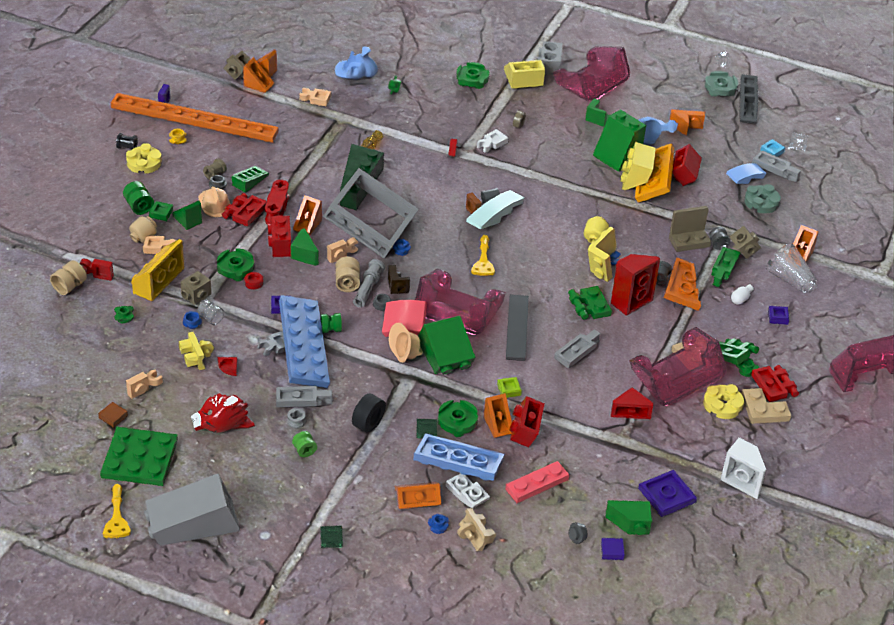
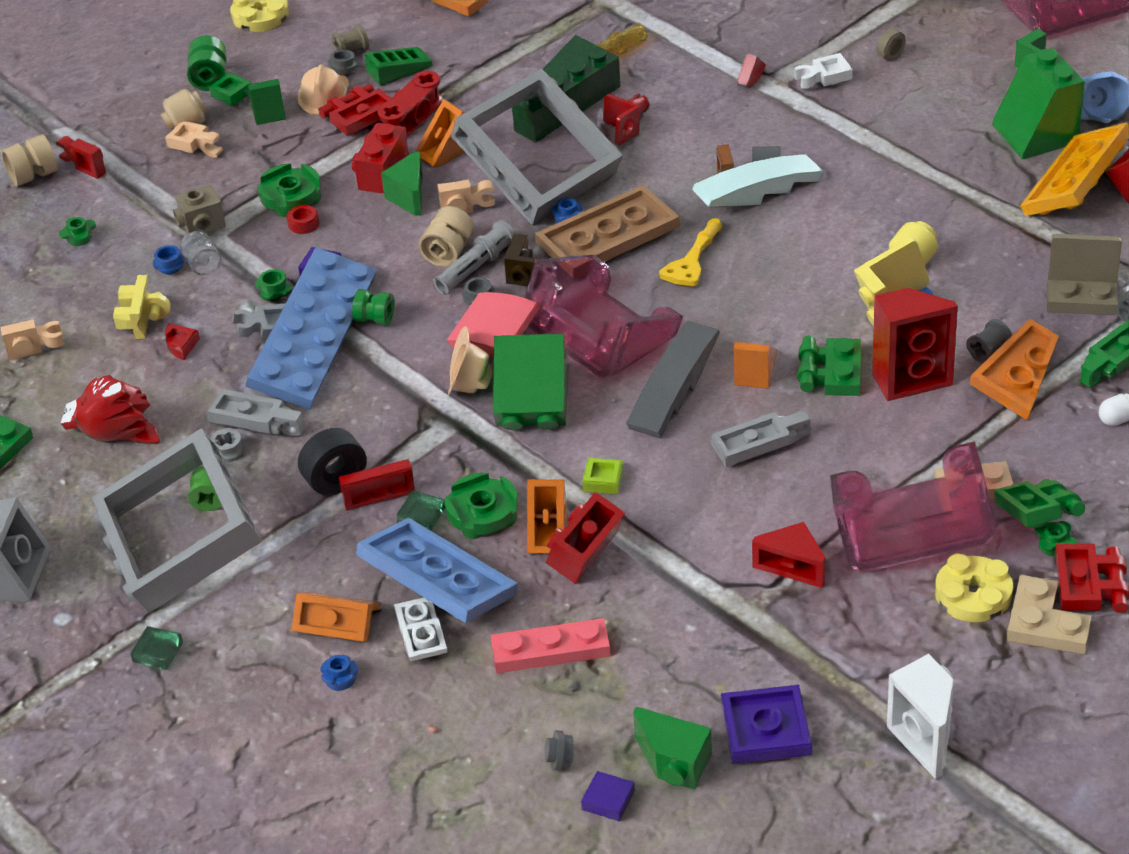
camera: 30 degrees right, 0 degrees up
yellow slope [131,239,184,301] -> none
tan hips [457,508,496,552] -> none
light yellow slope [620,142,656,190] -> none
none -> light grey window [92,428,263,613]
none -> green plate [255,269,292,300]
none -> red plate [339,459,415,511]
none -> medium nougat plate [535,185,680,277]
none -> red bracket [603,93,650,145]
none -> orange slope [734,342,777,389]

